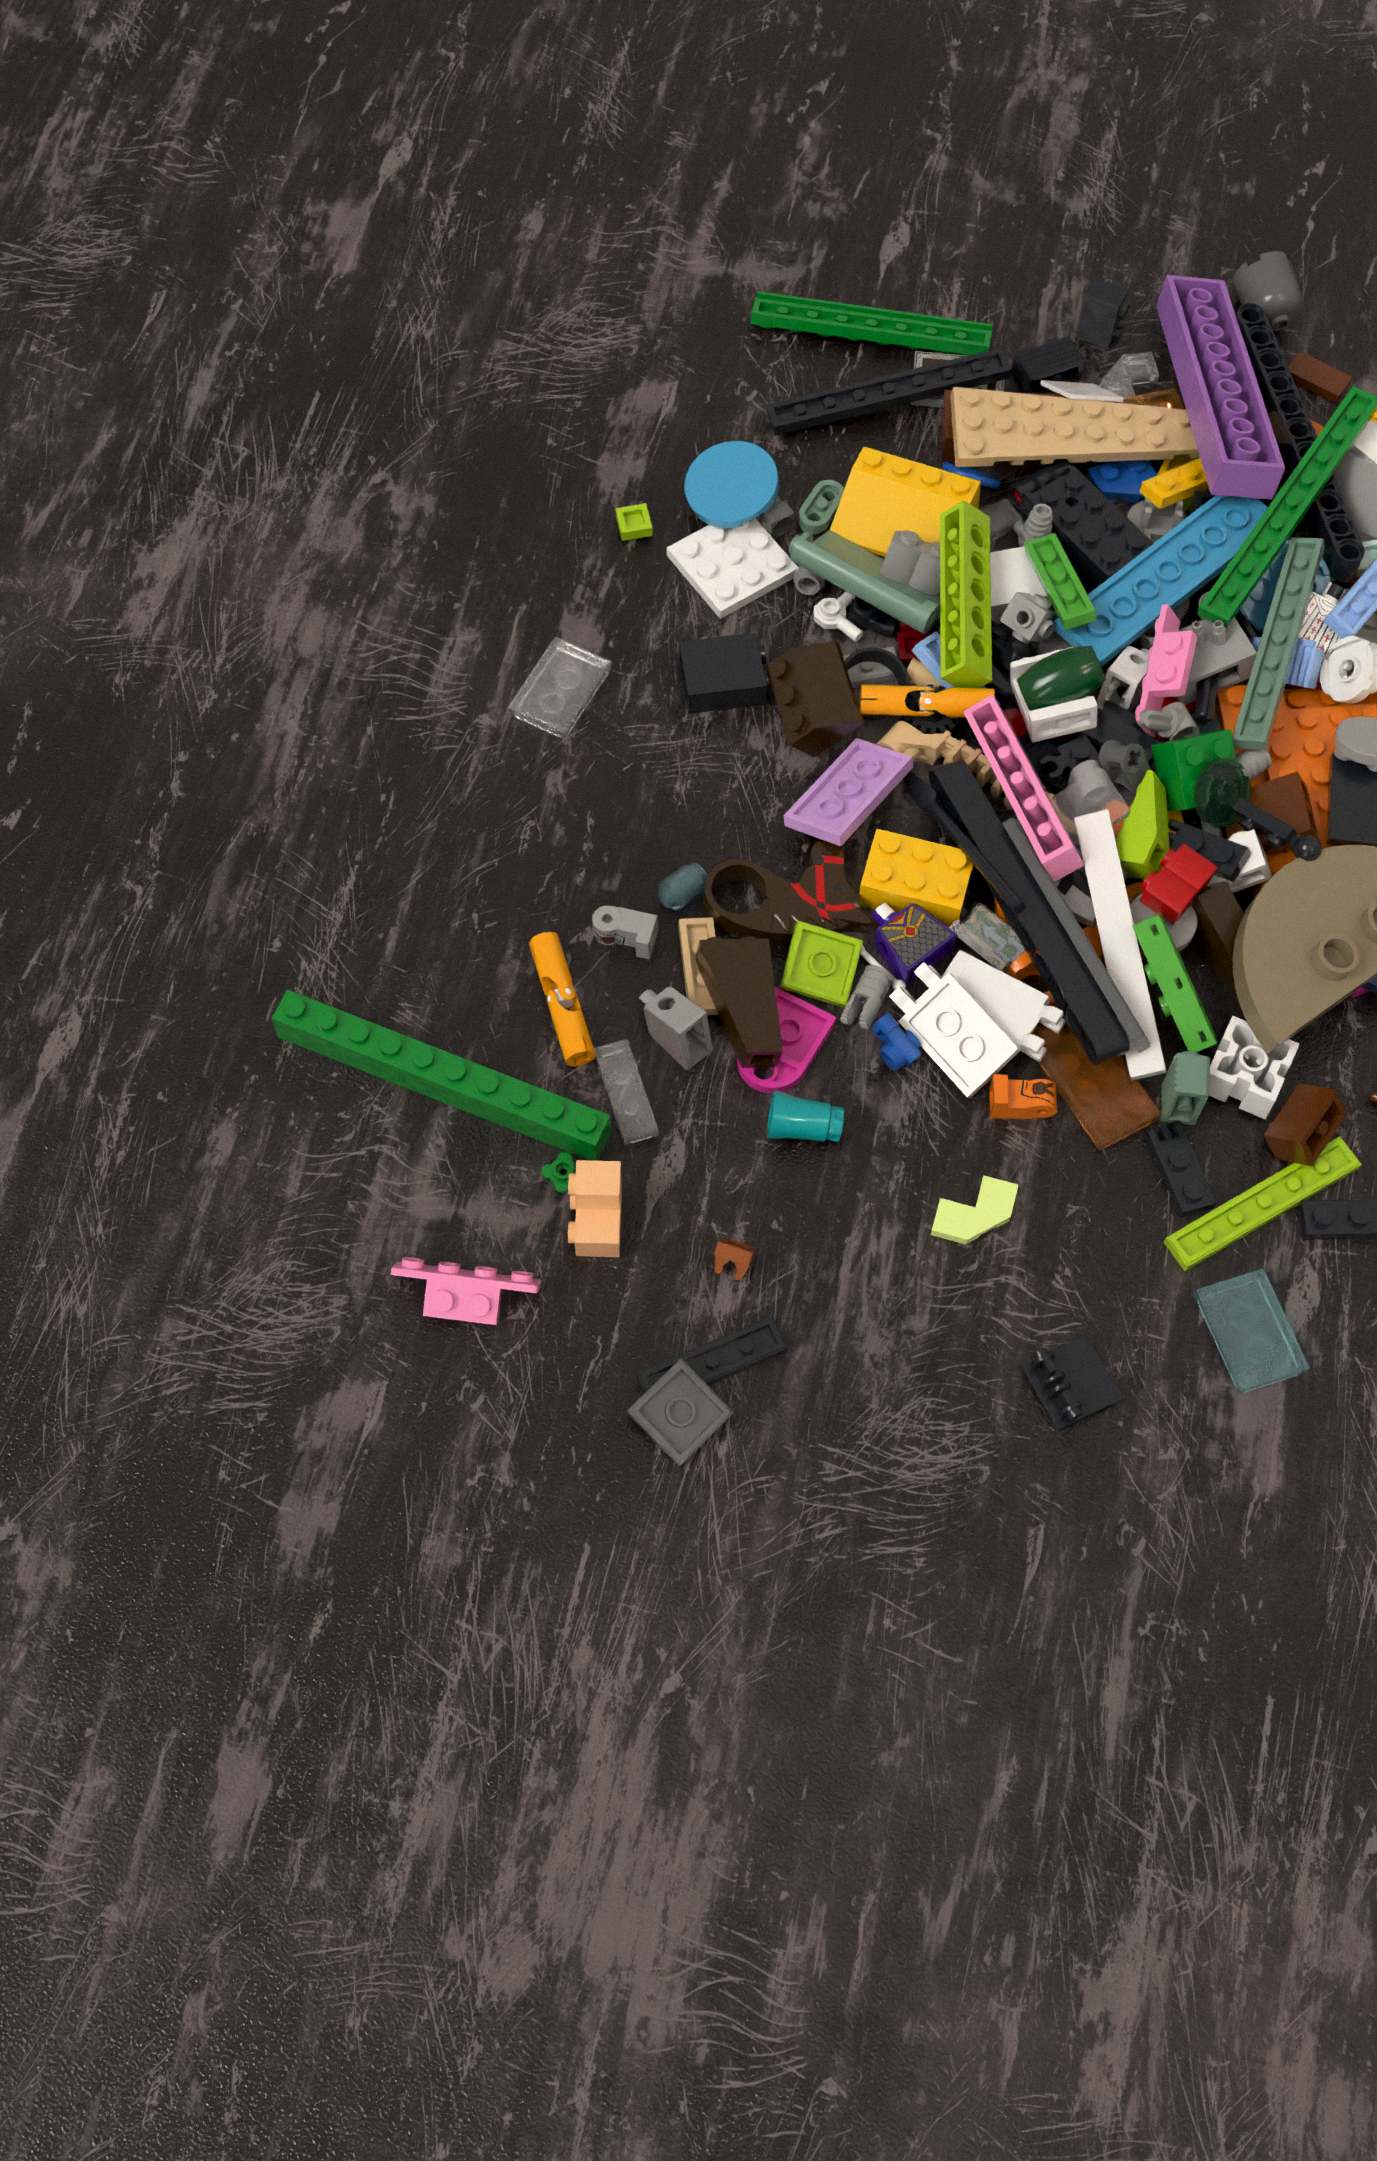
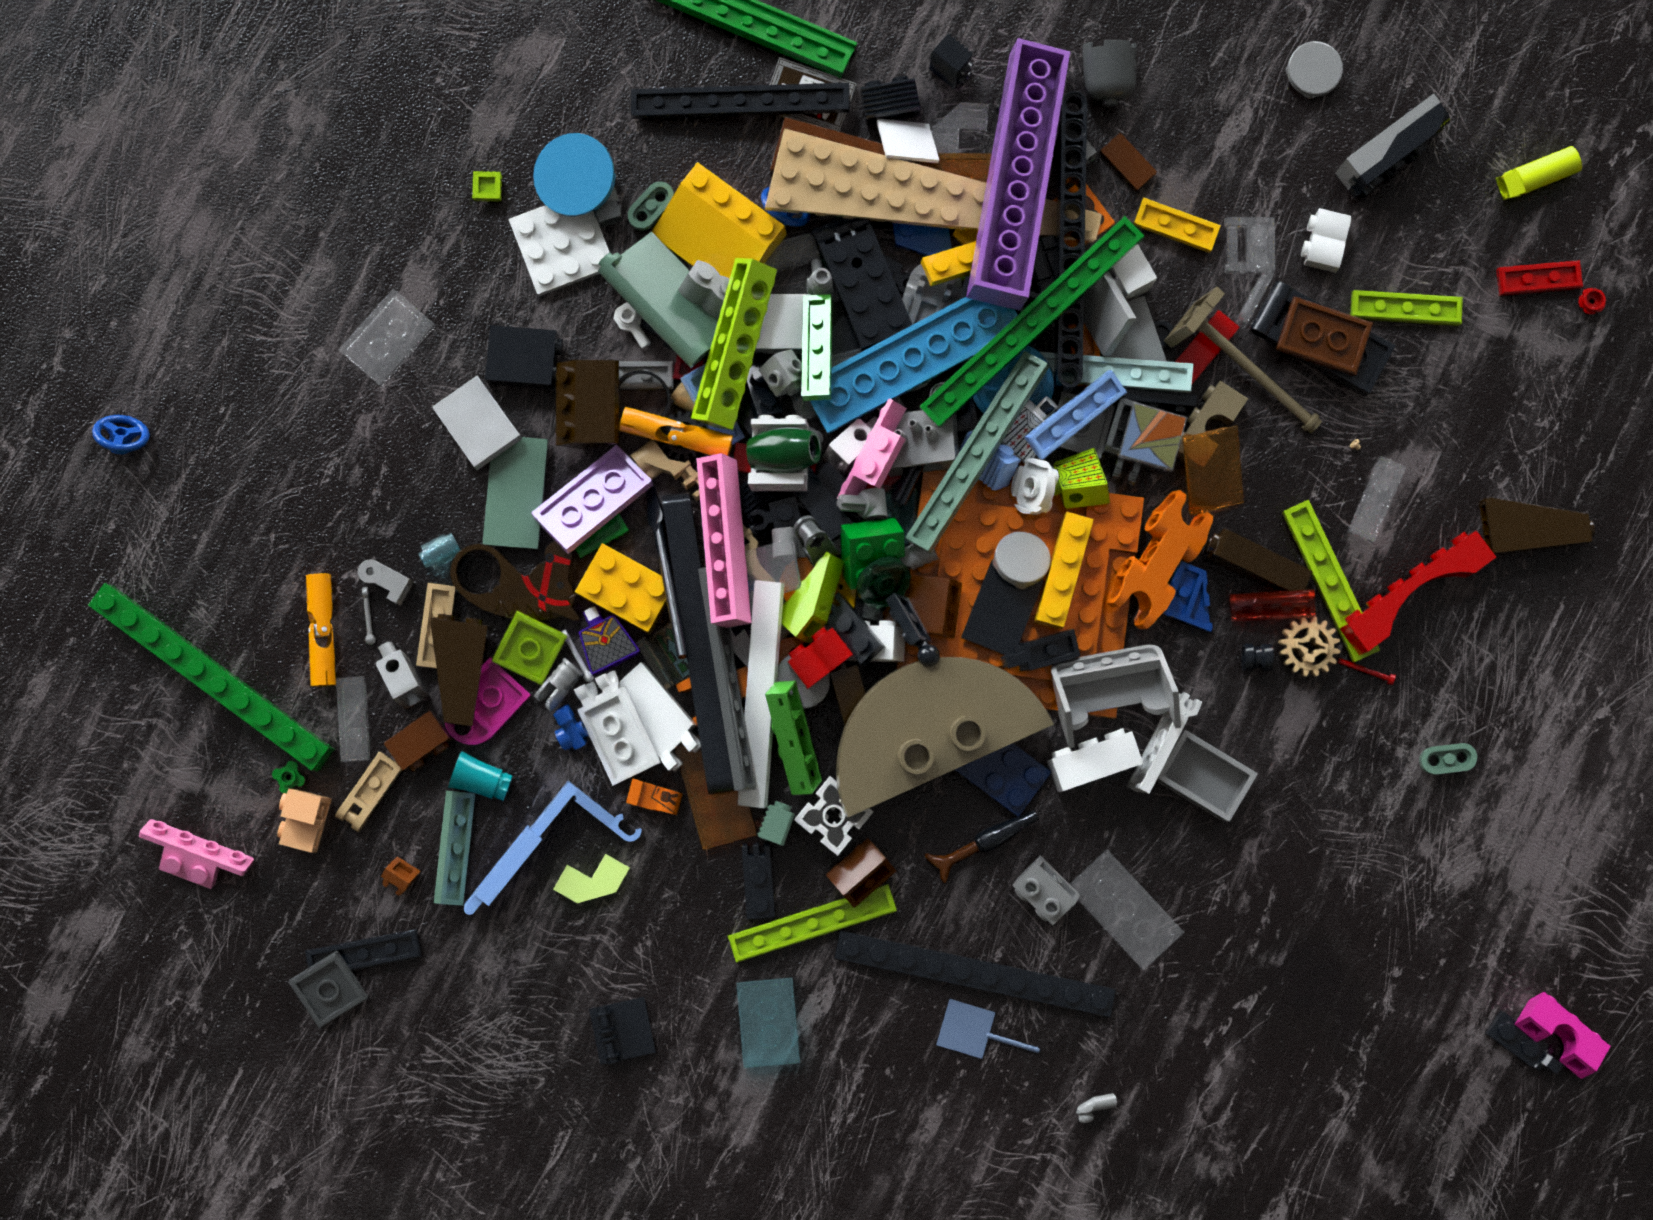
camera: 10 degrees right, 20 degrees up
none -> blue piece [92,415,150,454]
none -> tan plate [335,751,402,832]
none -> light grey hinge [362,587,376,645]
none -> reddish brown brick [384,711,453,772]
none -> tile [432,376,522,470]
none -> sand green plate [434,791,475,906]
none -> light blue hinge [464,780,642,915]
none -> sand green tile [482,437,549,550]
none -> green plate [575,513,629,559]

